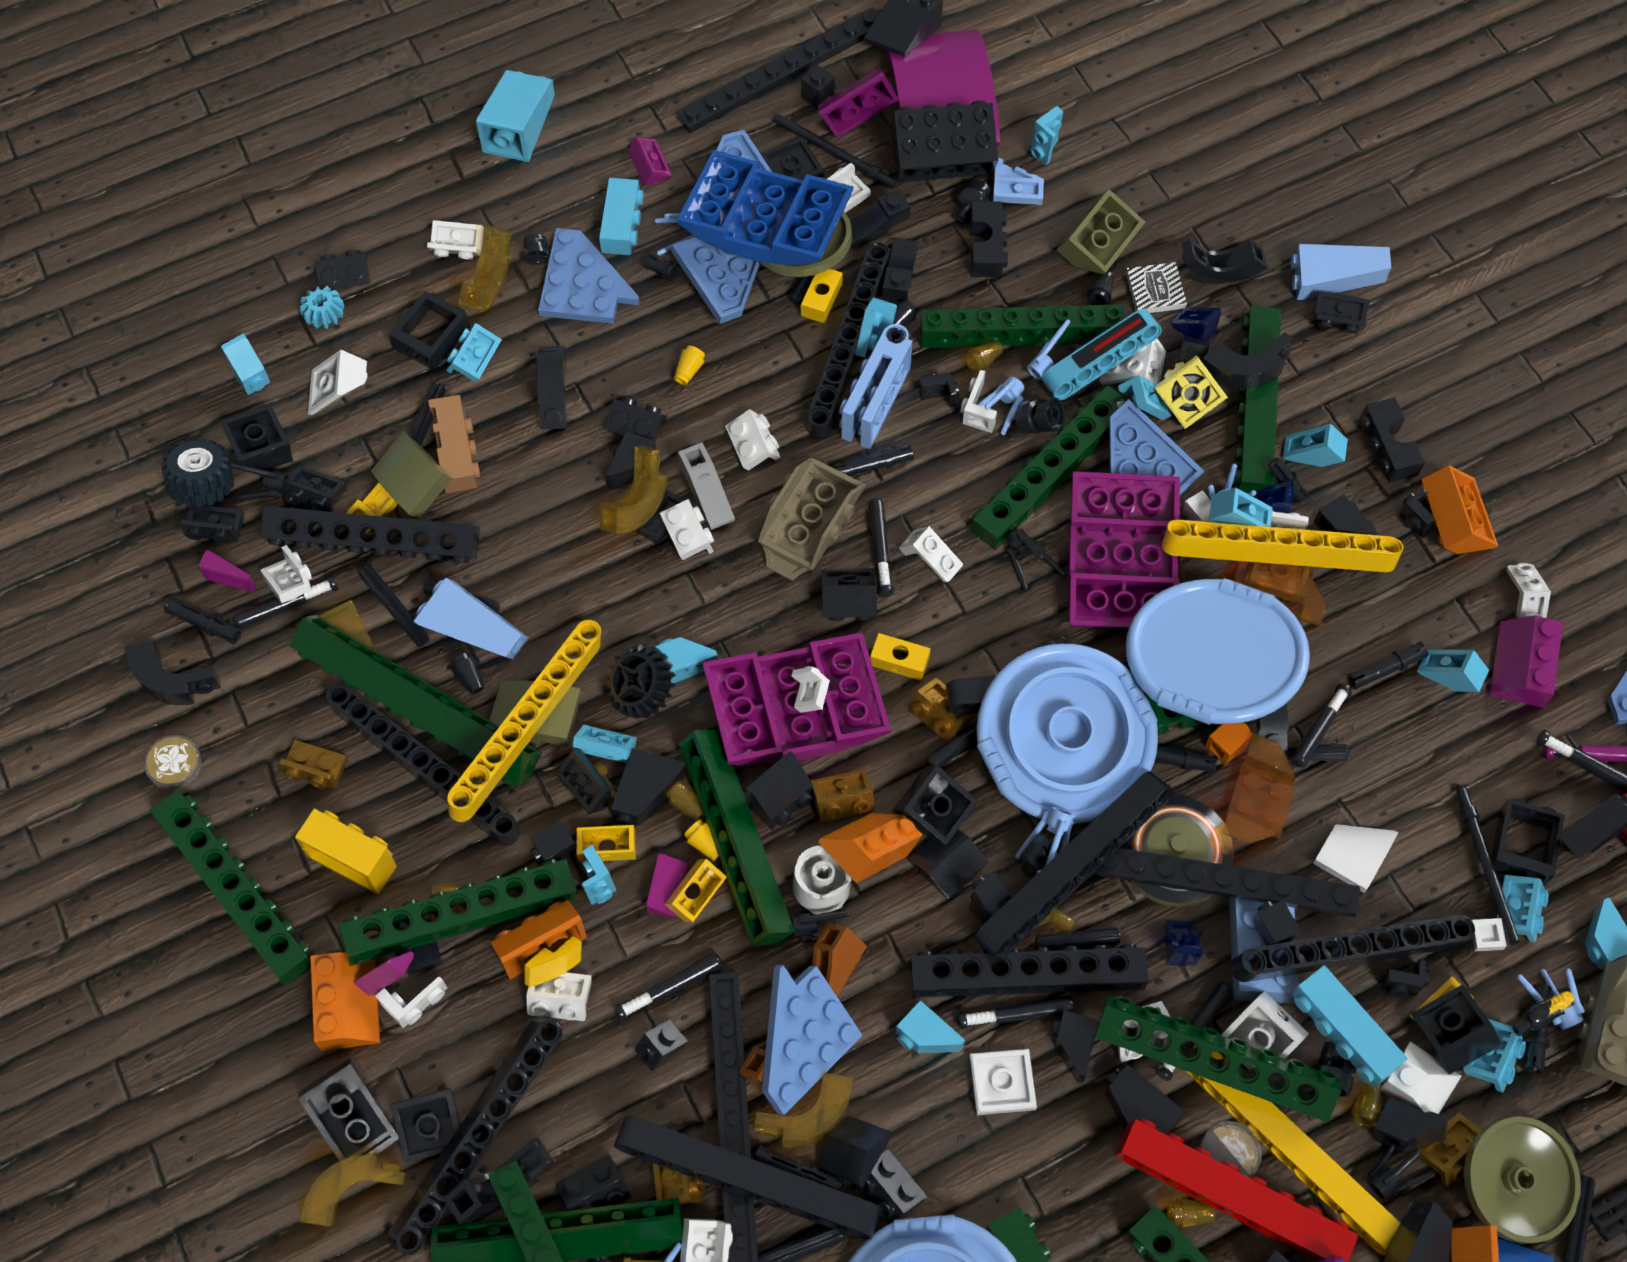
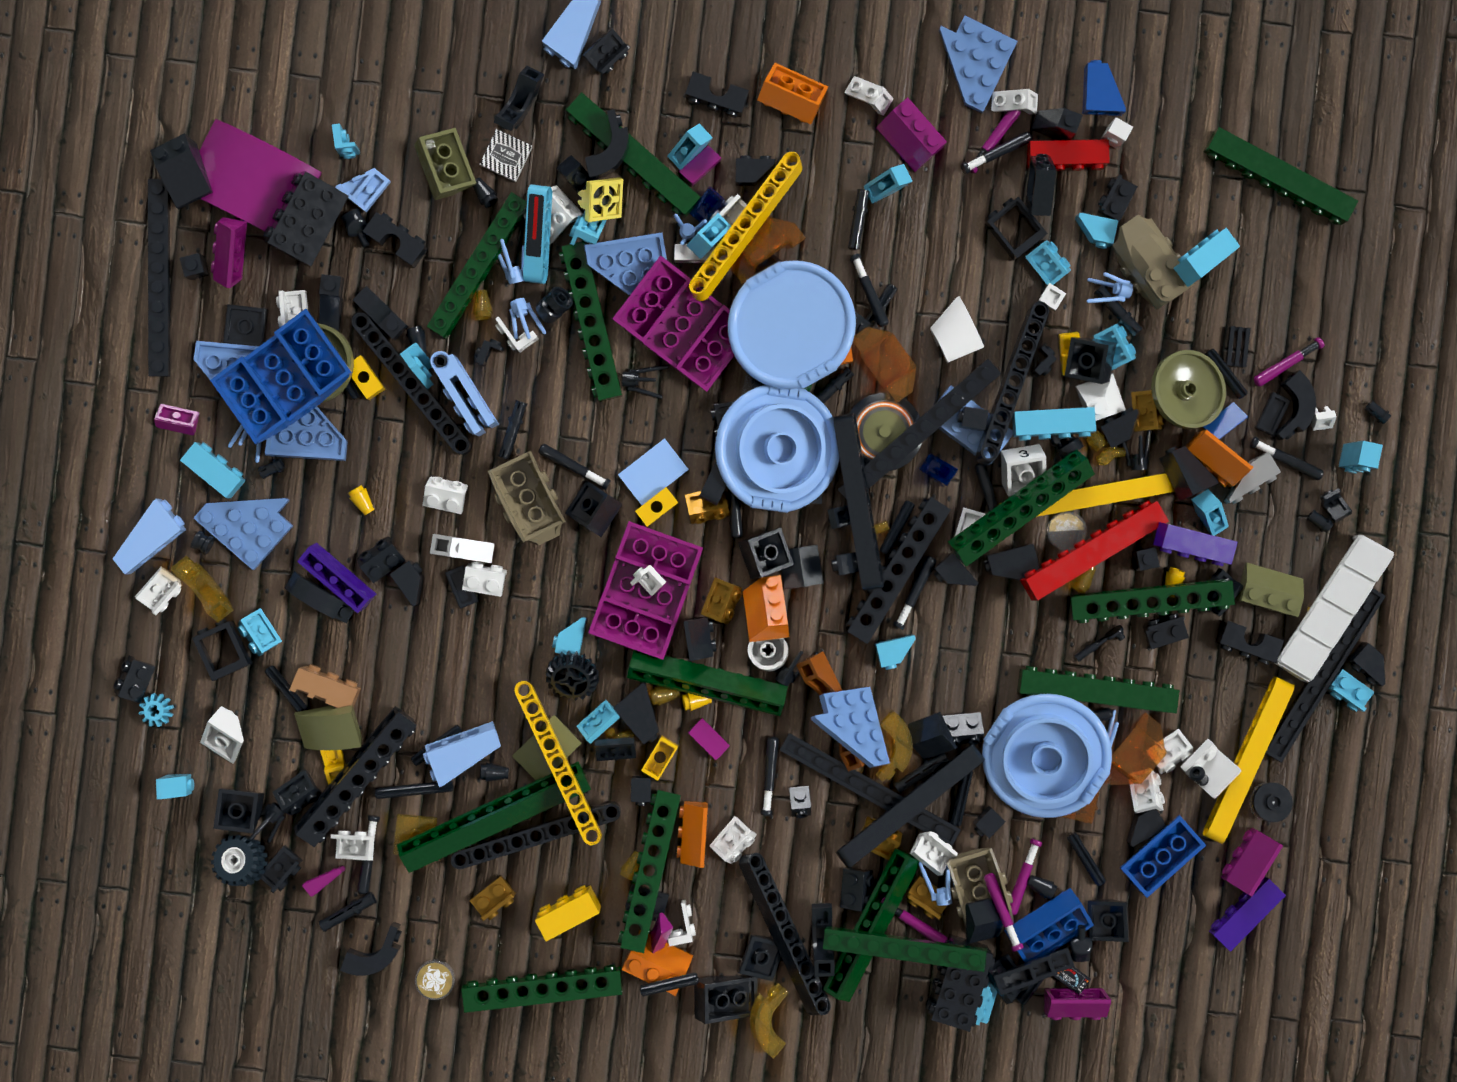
camera: 55 degrees left, 25 degrees up
medium azure slope [476,70,555,162] -> none
yellow slope [525,936,582,987] -> none
medium azure bracket [582,845,617,905] -> none
clear yellow arch [600,446,667,534] -> none
yellow piece [664,859,727,922] -> none
black bar [774,114,898,189] -> none
white bracket [899,526,963,582] -> none
white tile [969,1049,1037,1115] -> none
light blue plant [1015,807,1074,865] -> none
clear blue slope [1170,307,1222,340] -> none
black axle [1268,458,1308,503] -> none
black bracket [1399,489,1435,537] -> none
black bar [1456,787,1520,945] -> none
black piece [1512,991,1574,1036] -> none
none -> light blue slope [113,499,186,574]
none -> dark purple brick [297,543,376,613]
none -> light blue tile [618,438,689,505]
none -> black axle [640,973,699,997]
none -> magenta slope [679,146,721,187]
none -> clear yellow arm [1096,447,1126,466]

